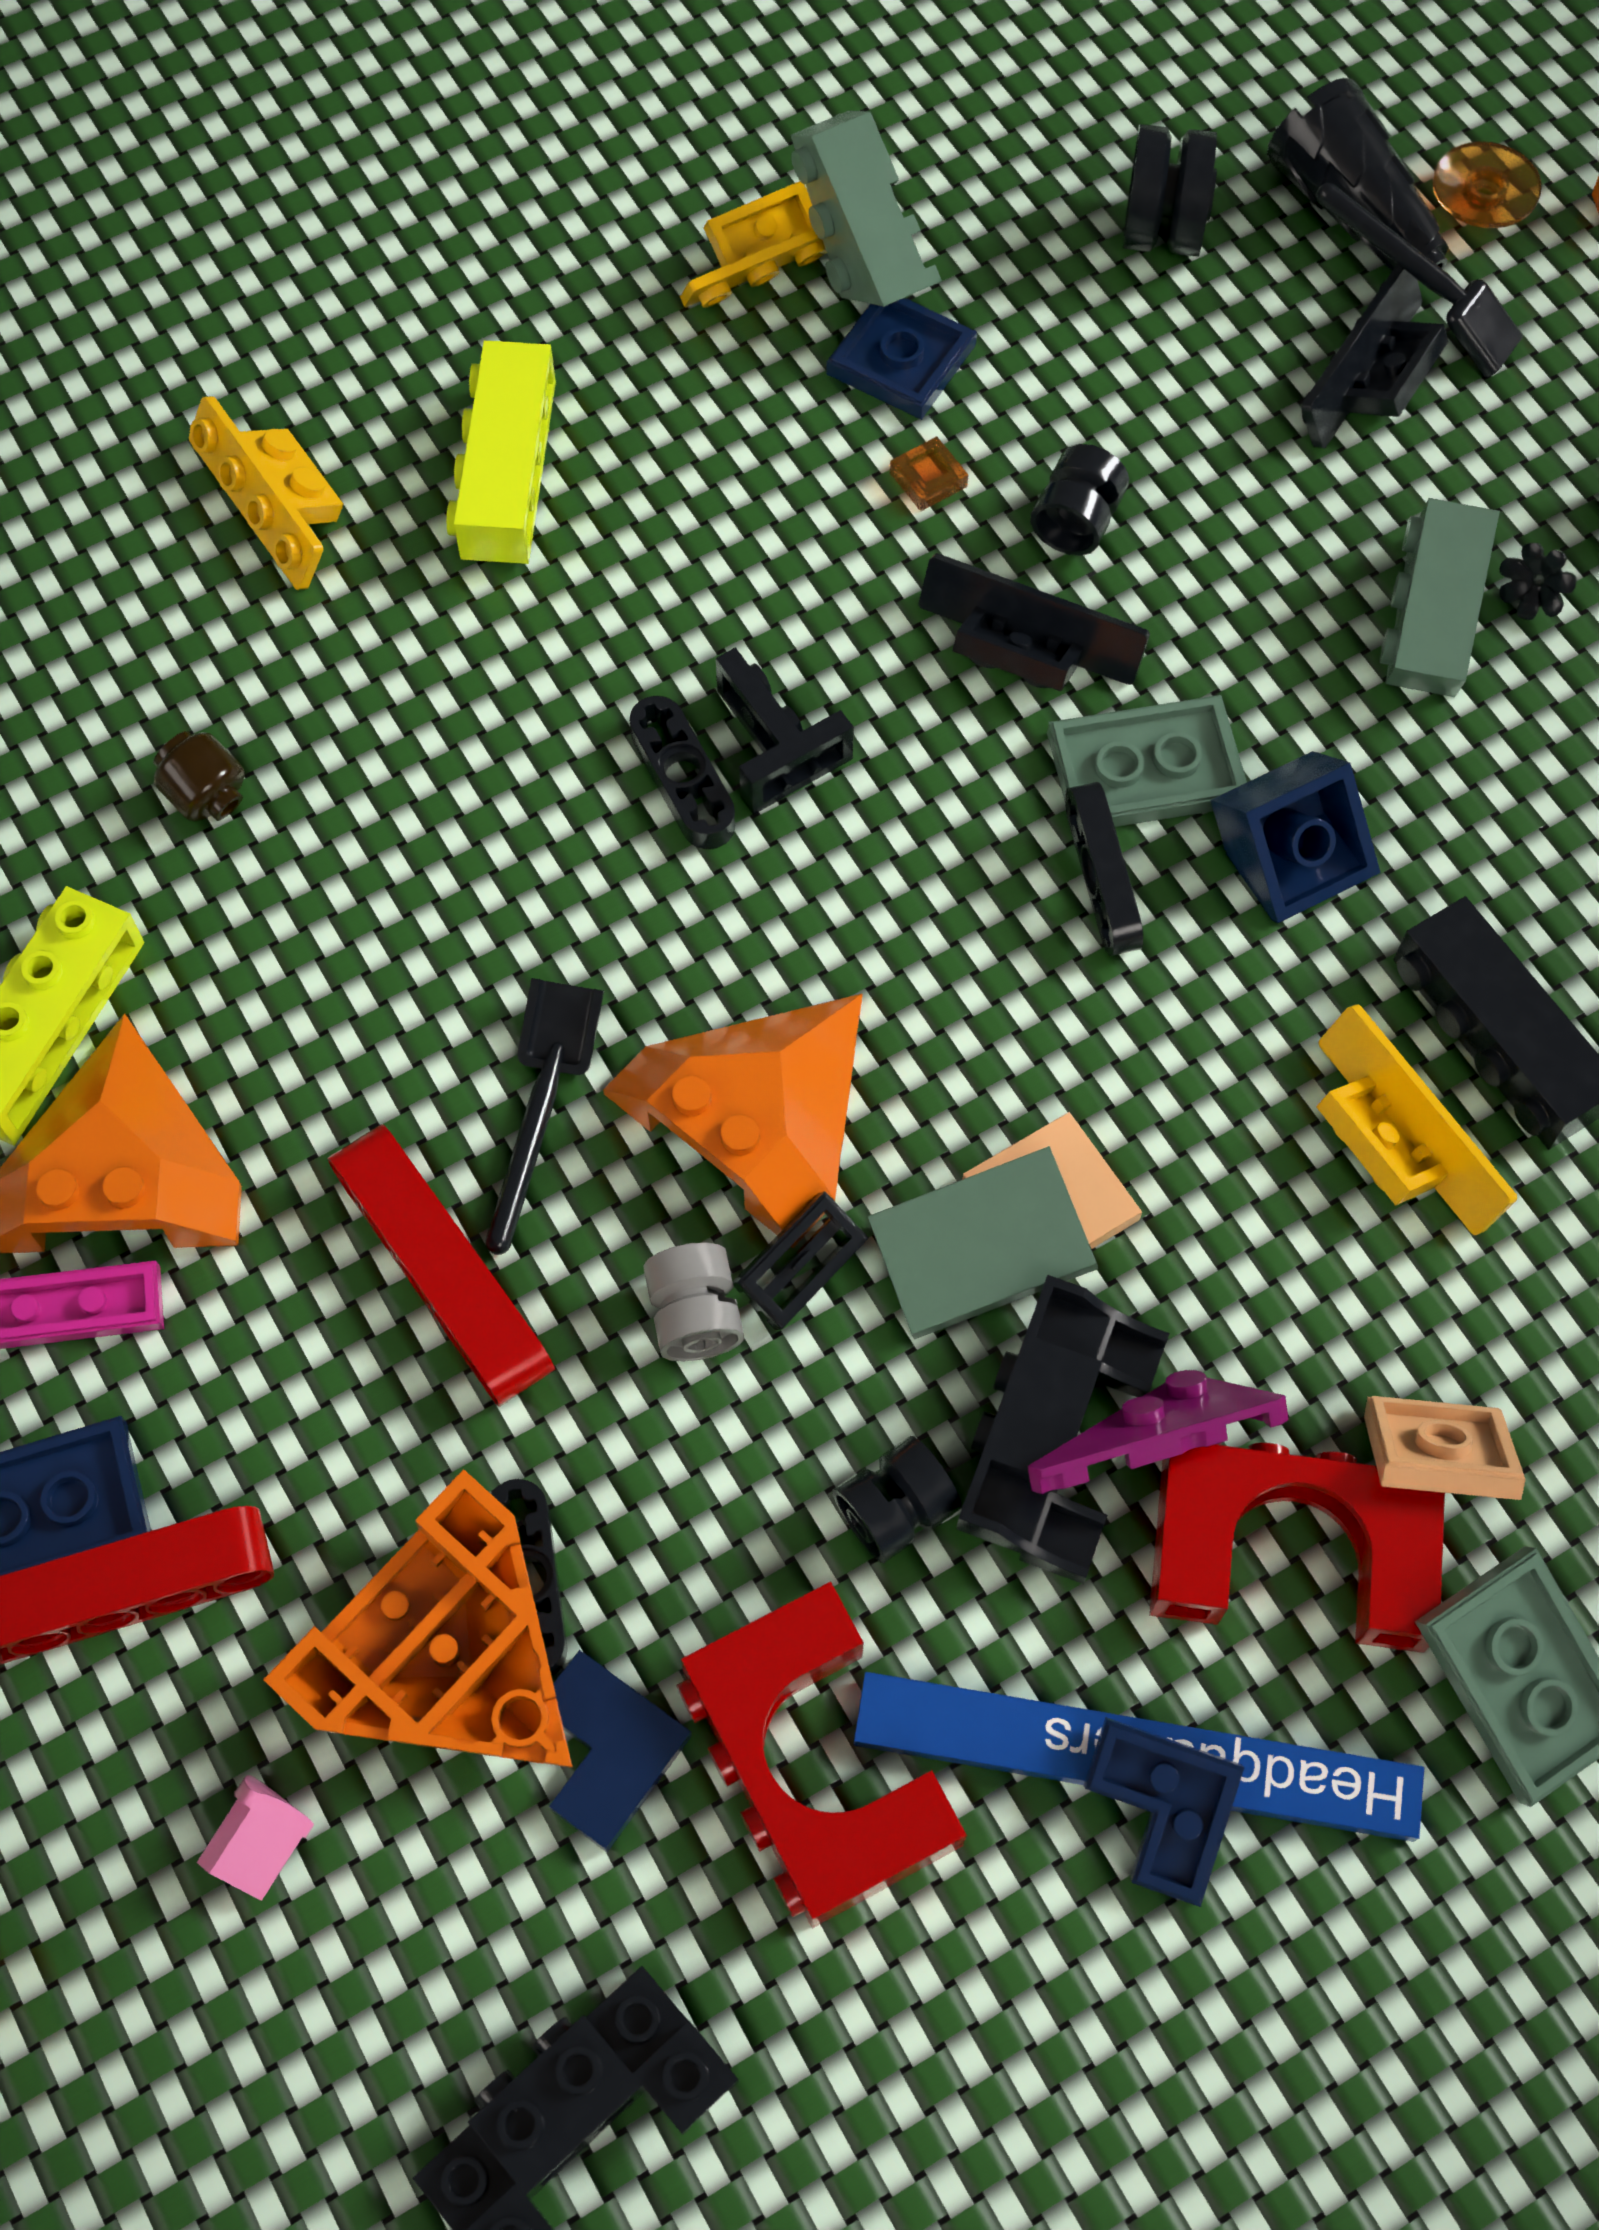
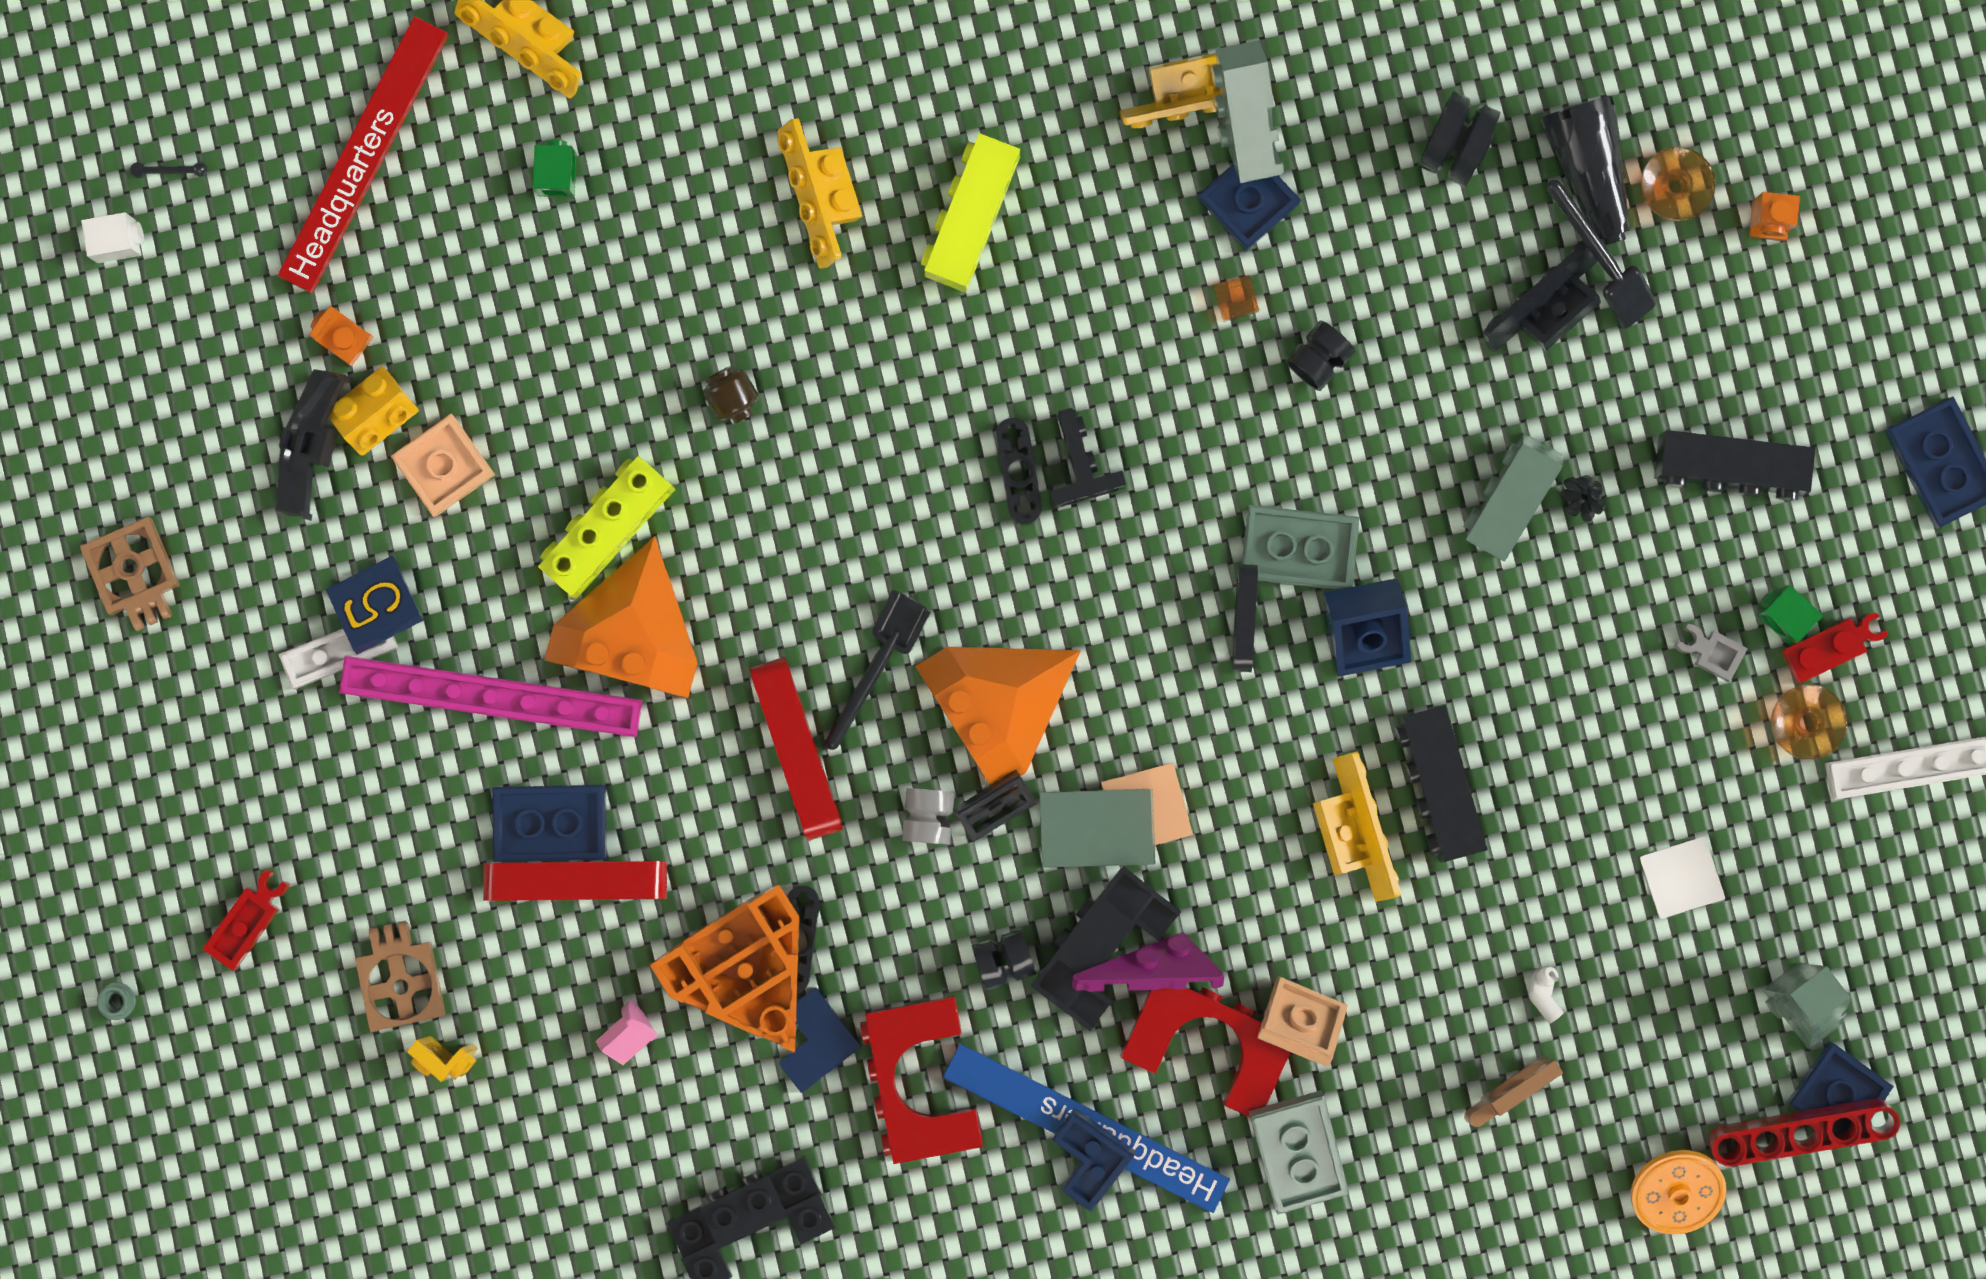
camera: 20 degrees right, 20 degrees up
black bracket [919,553,1150,691] -> none

